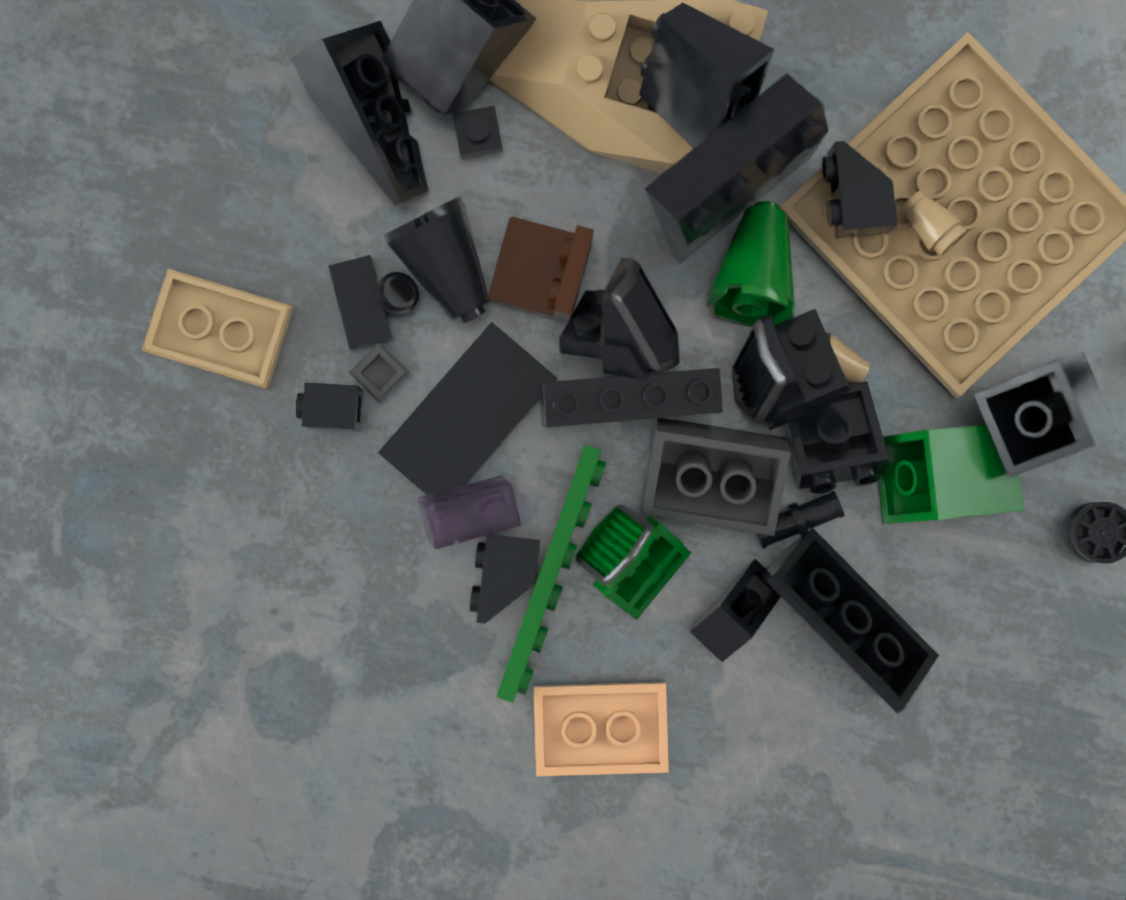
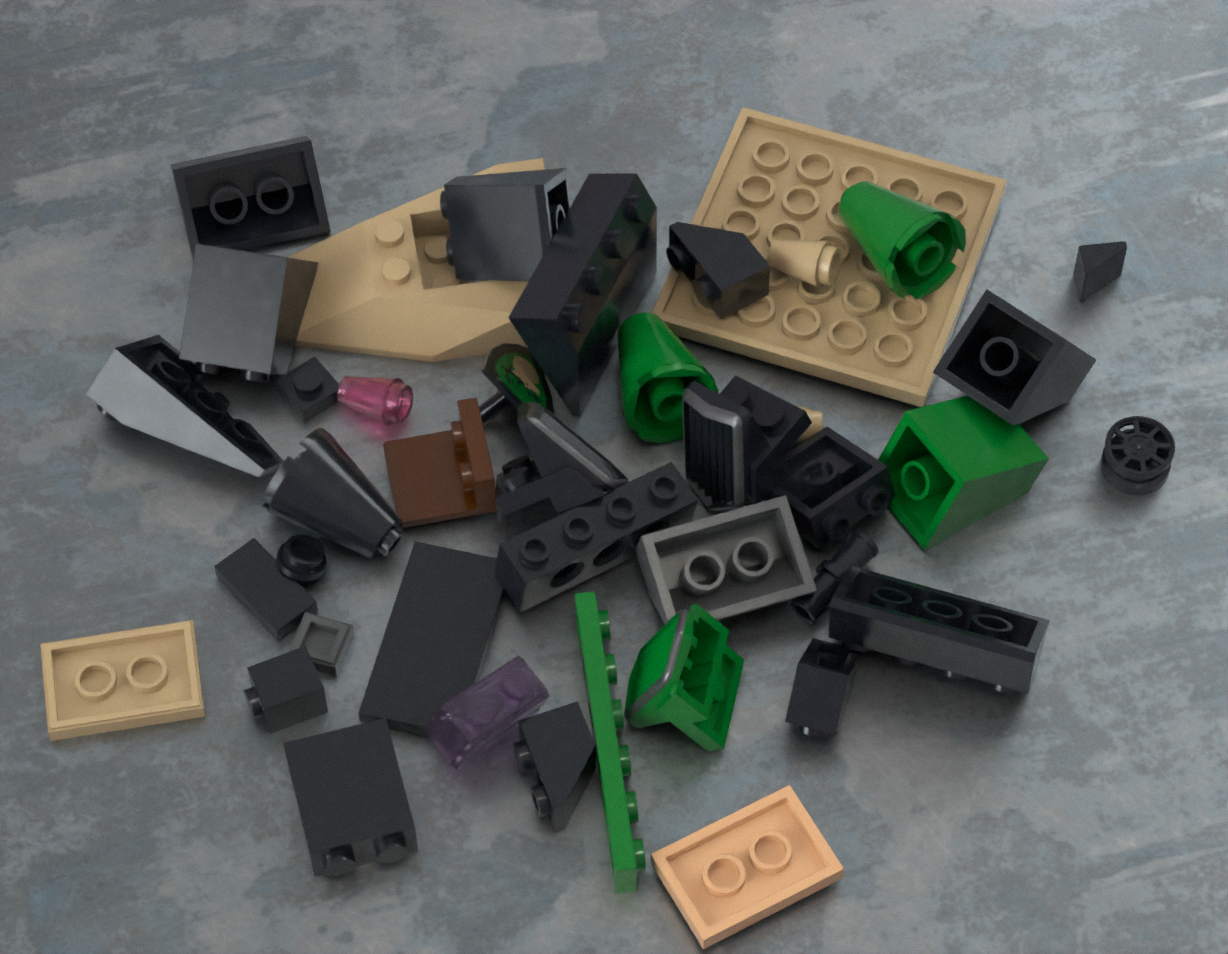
camera: 30 degrees left, 30 degrees down
none -> black brick [283,718,418,877]
none -> clear pink cone [337,375,413,426]
none -> shield [479,343,554,426]
none -> green cone [838,181,966,299]

